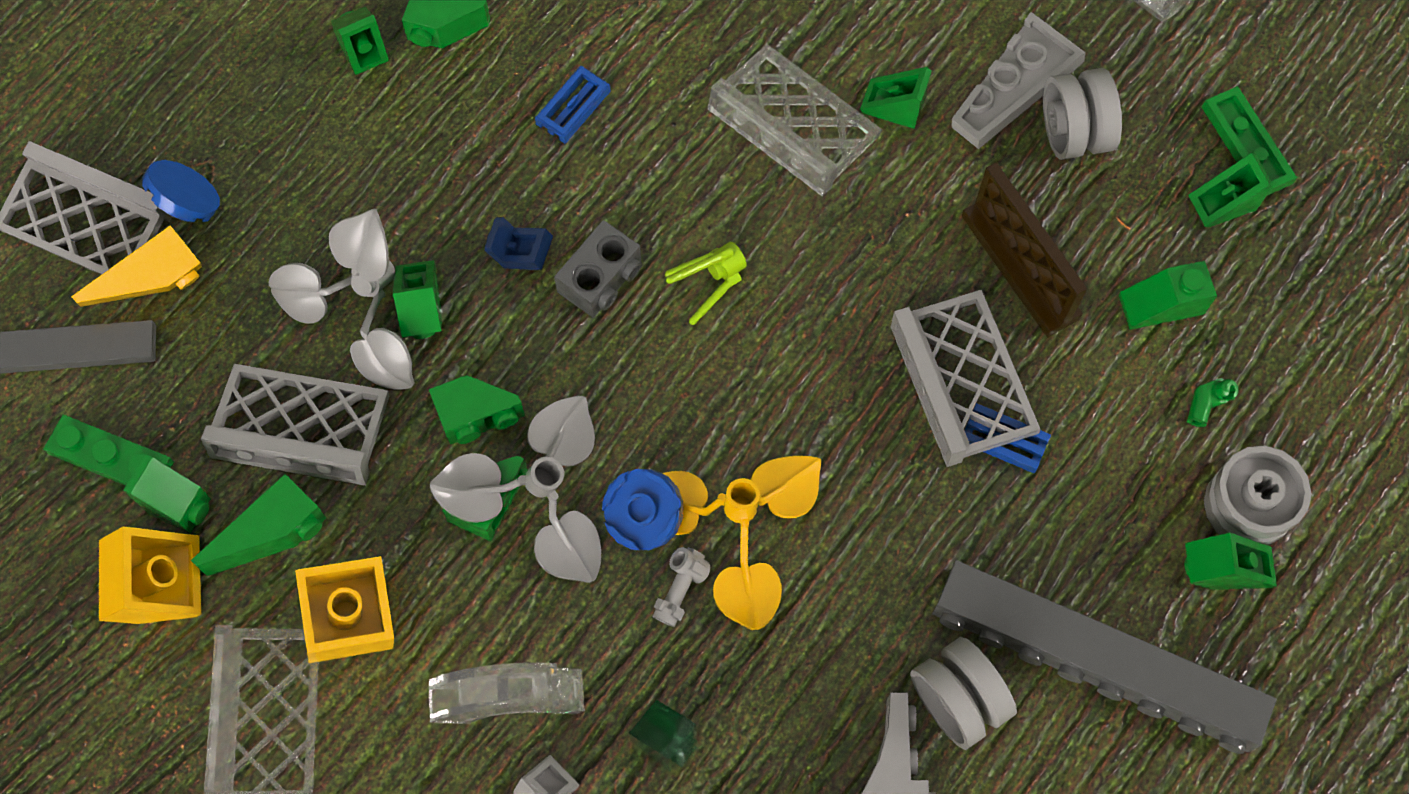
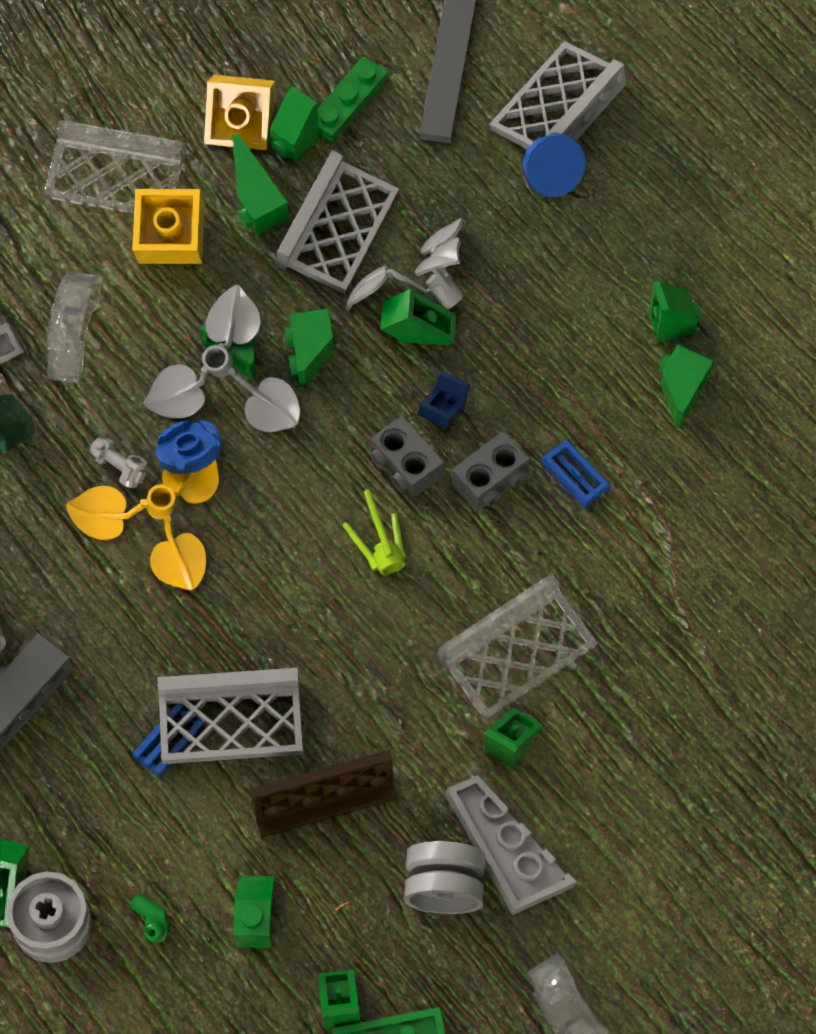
camera: 105 degrees right, 5 degrees down
yellow slope [71,225,202,307] -> none
none -> dark grey brick [451,431,529,512]

